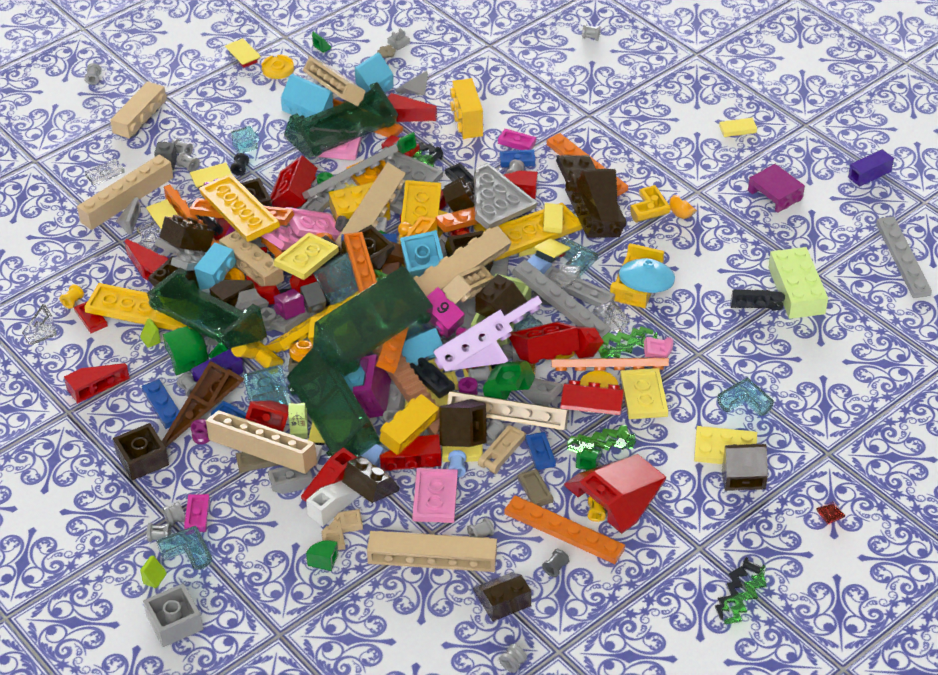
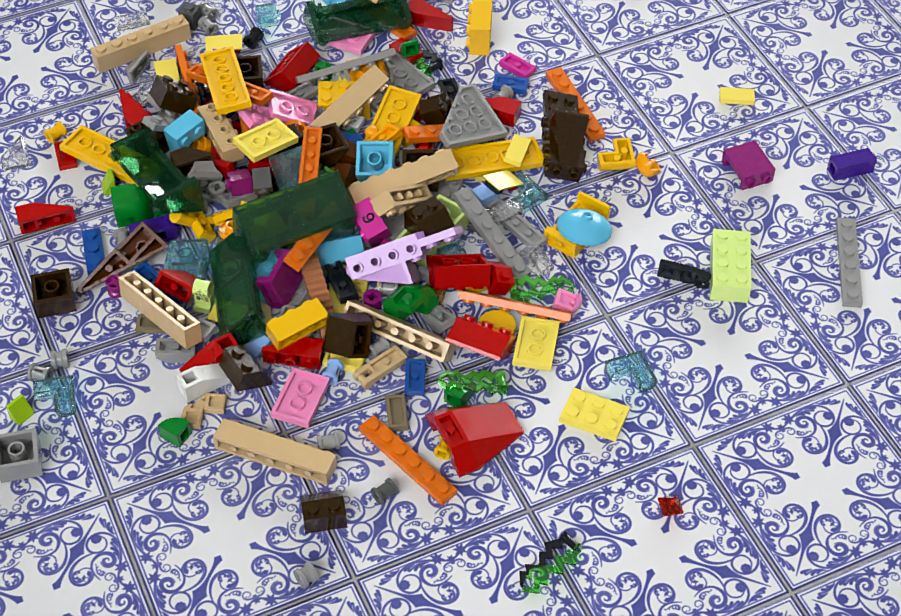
camera: 15 degrees right, 5 degrees up
dark pink plate [184,494,210,532] -> none
slope [722,444,768,491] -> none

